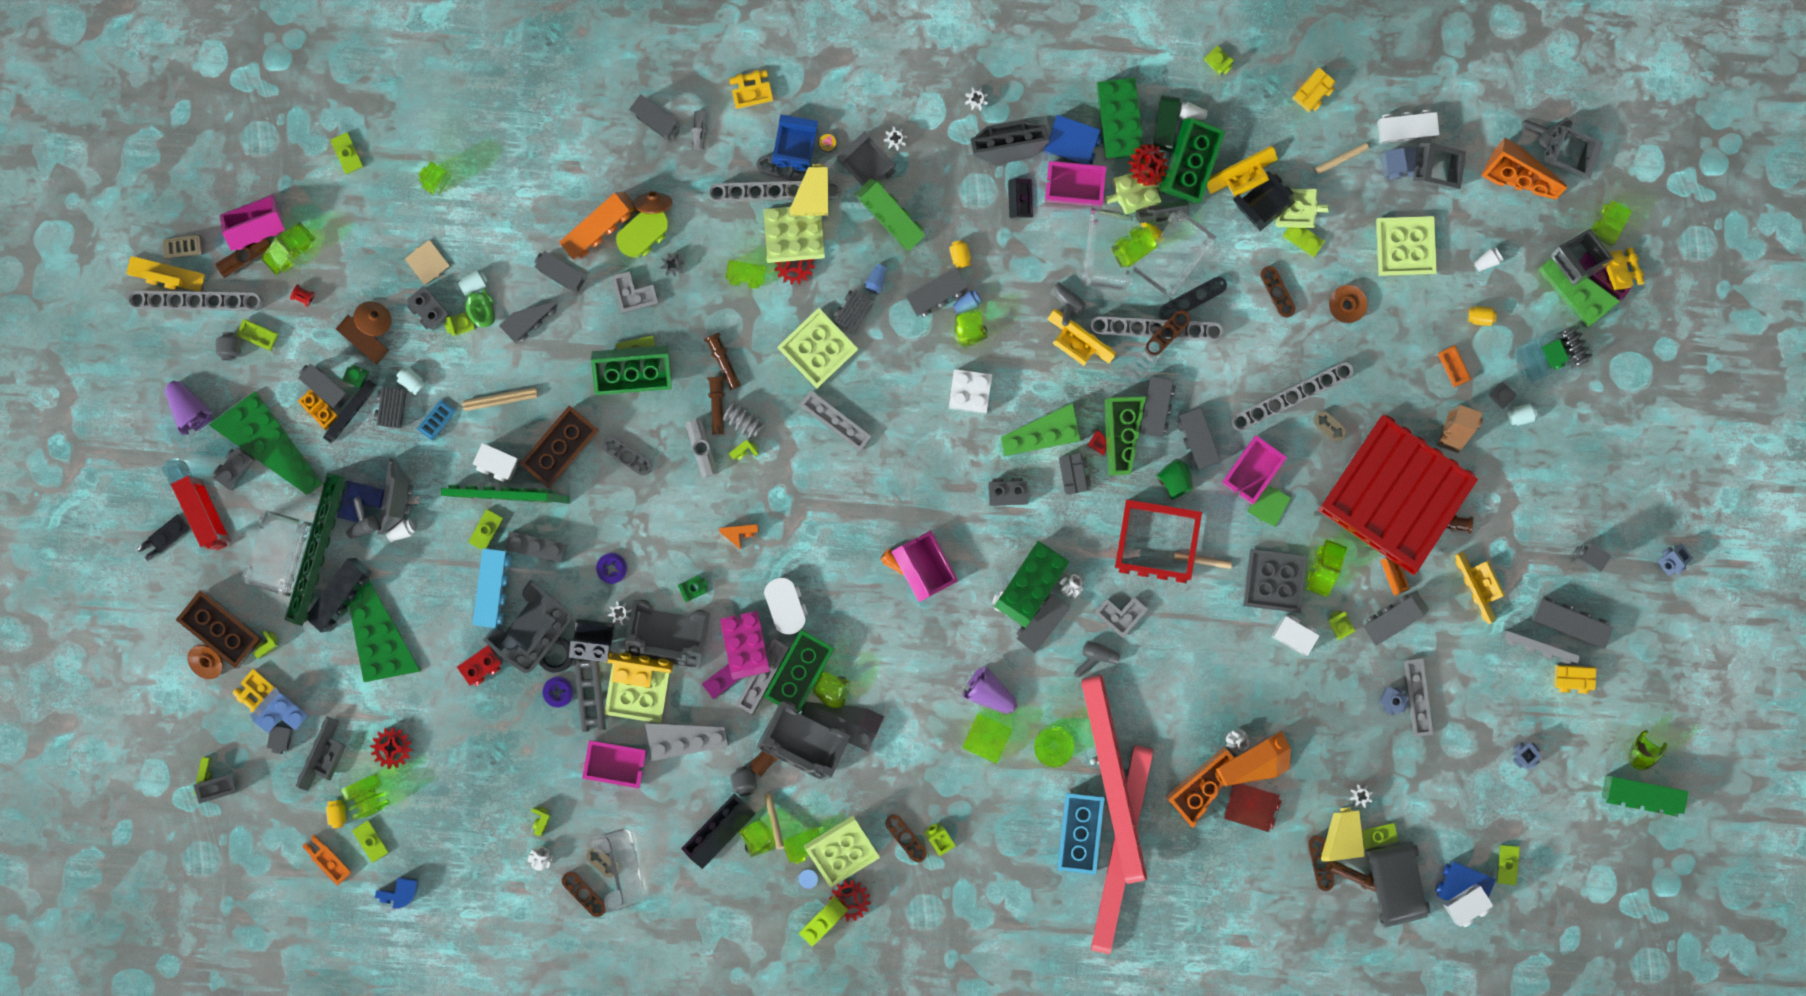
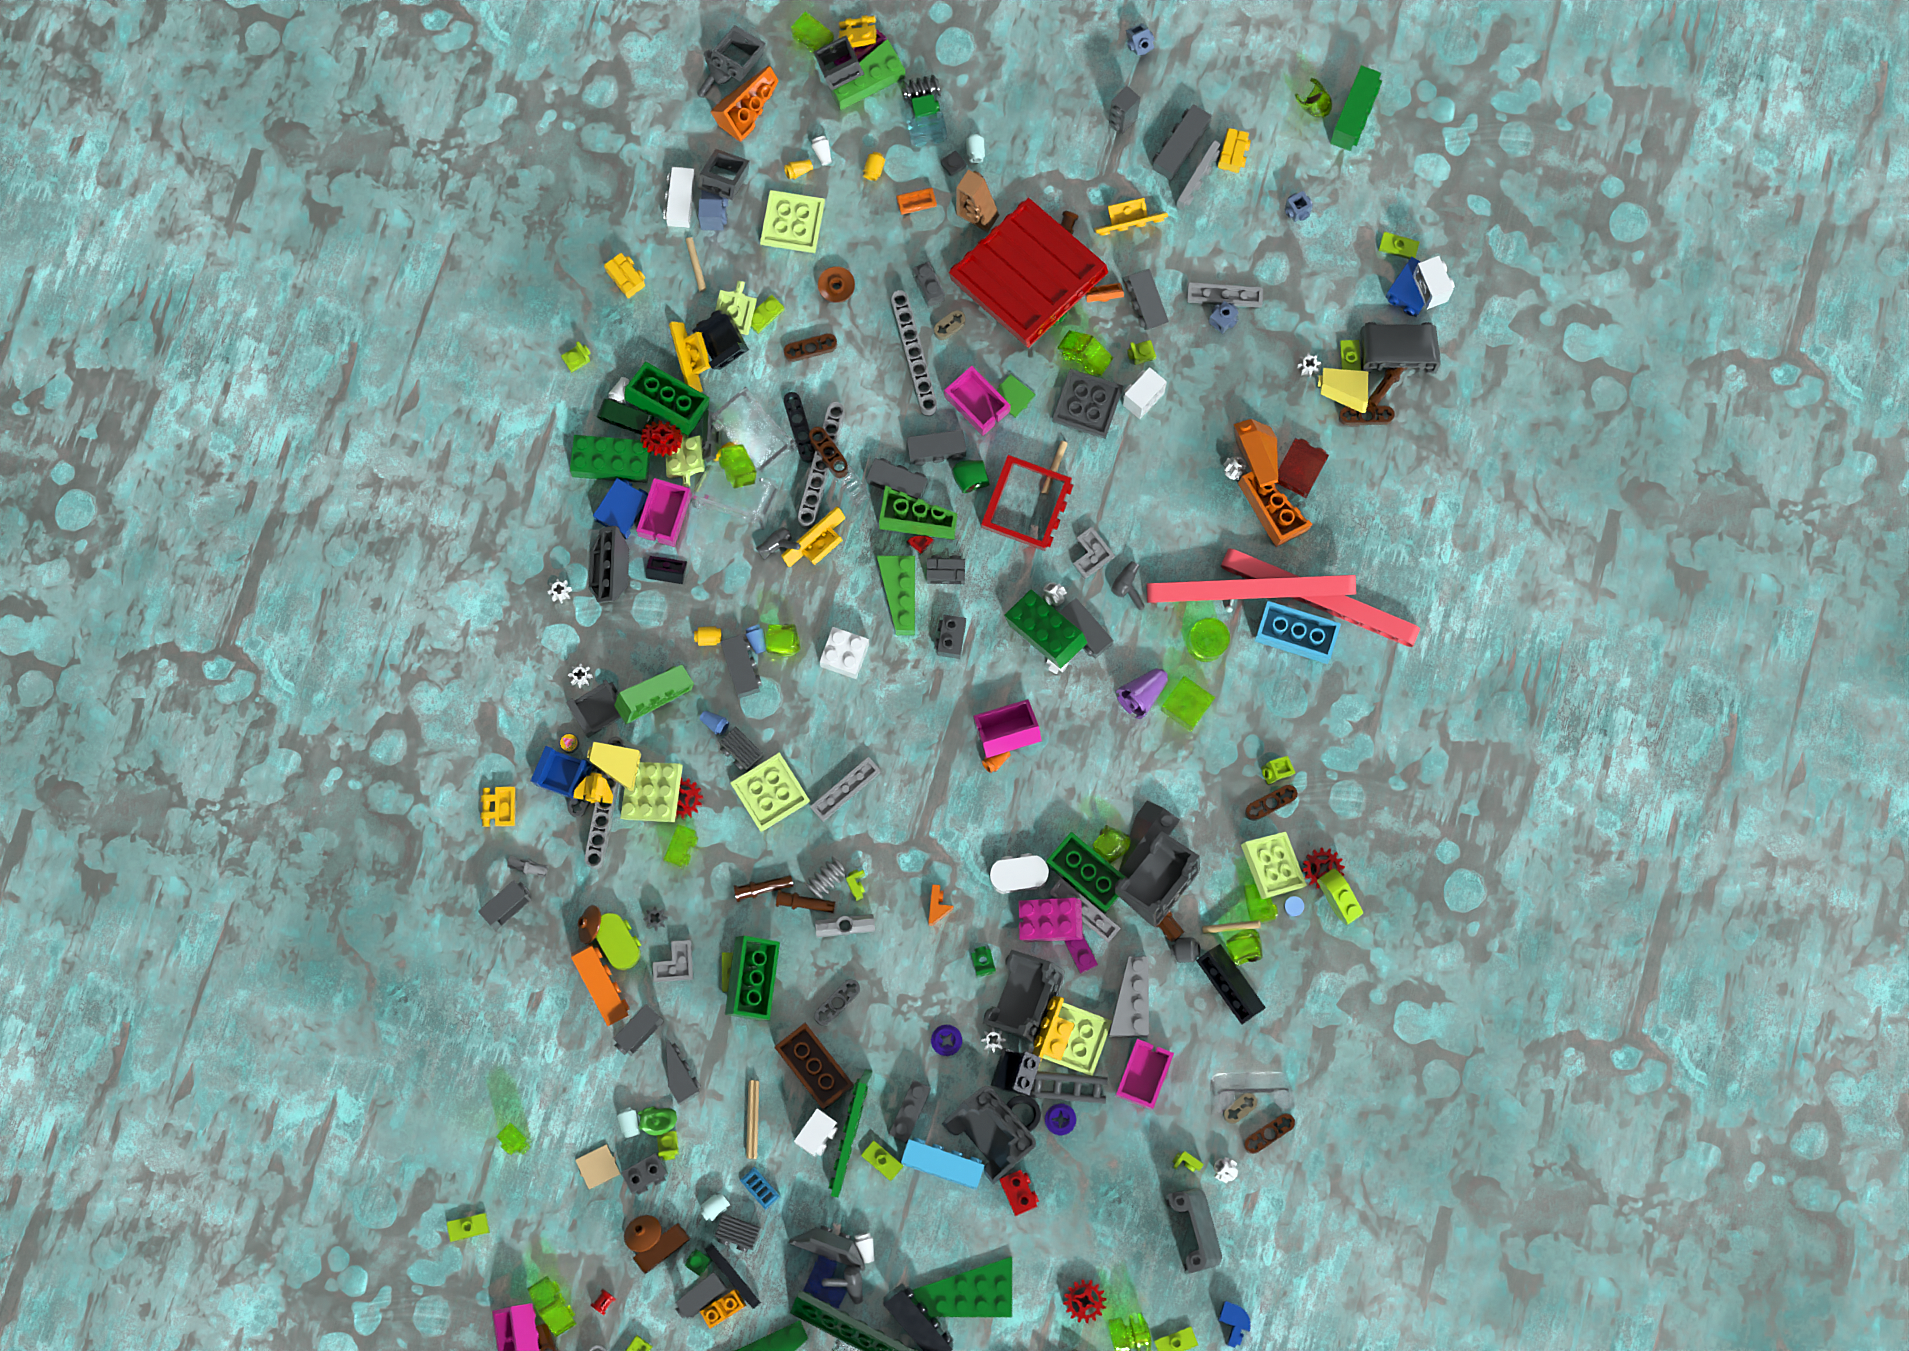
camera: 80 degrees left, 10 degrees down
none -> yellow brick [573,773,613,804]
none -> yellow cone [784,159,813,180]
none -> dark grey brick [912,262,945,307]
none -> dark grey windscreen [1165,1188,1222,1275]

